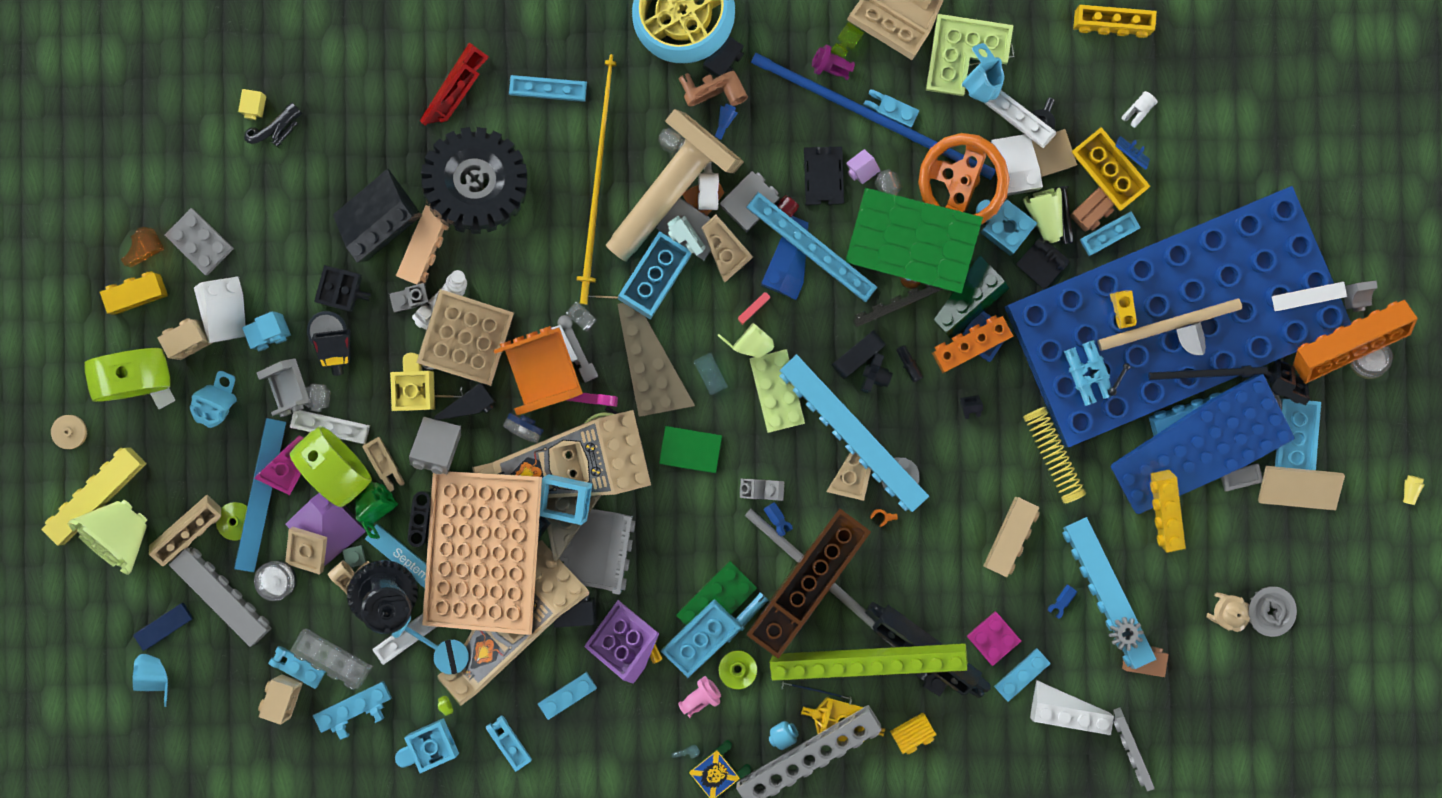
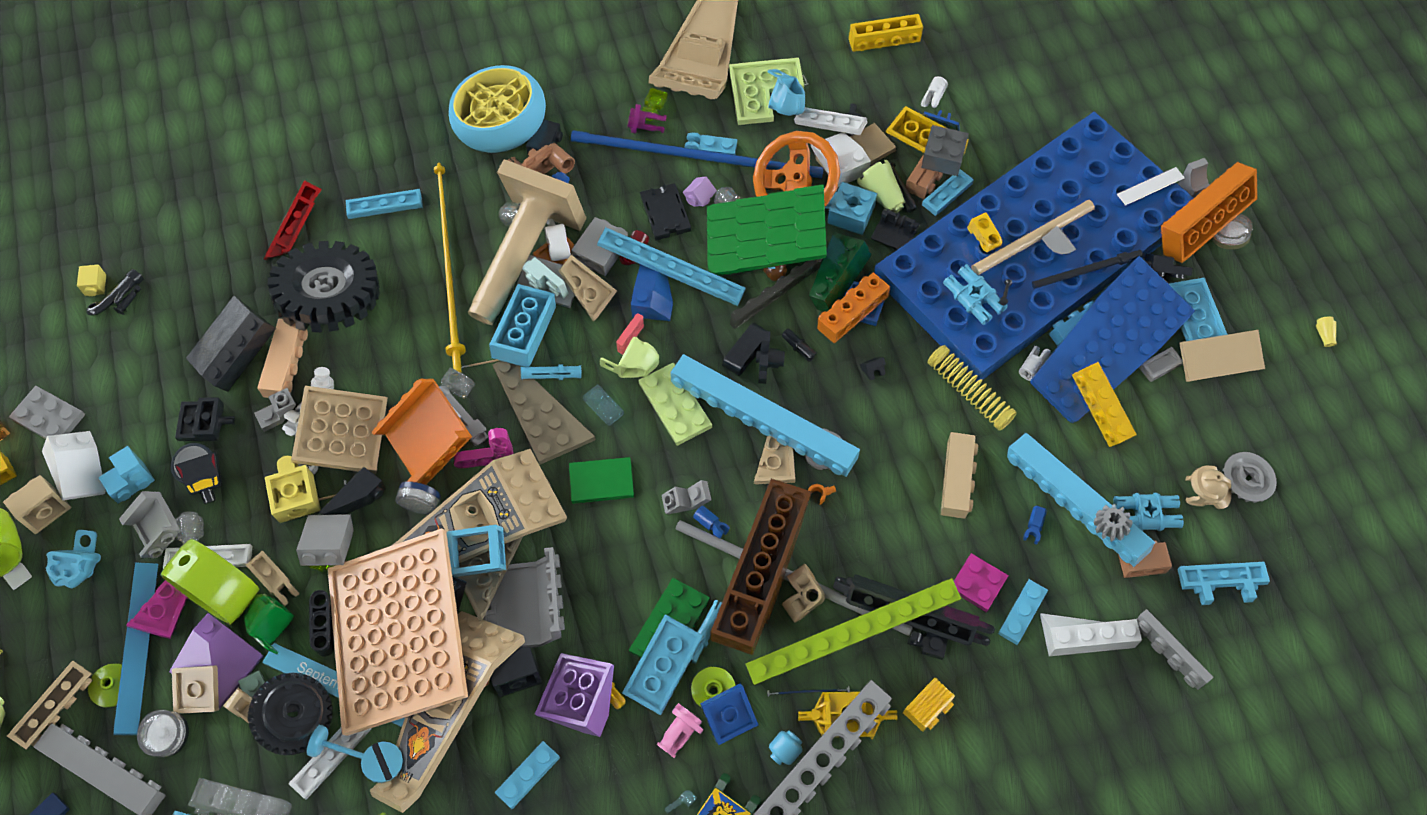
camera: 20 degrees left, 25 degrees down
none -> medium azure pin [521,364,581,380]
none -> blue plate [700,684,758,745]
none -> tan piece [782,564,825,623]
none -> dark grey brick [921,125,969,176]
none -> white hinge [1019,346,1051,381]
none -> medium azure pin [1113,493,1184,531]
none -> medium azure hinge [1178,562,1270,605]

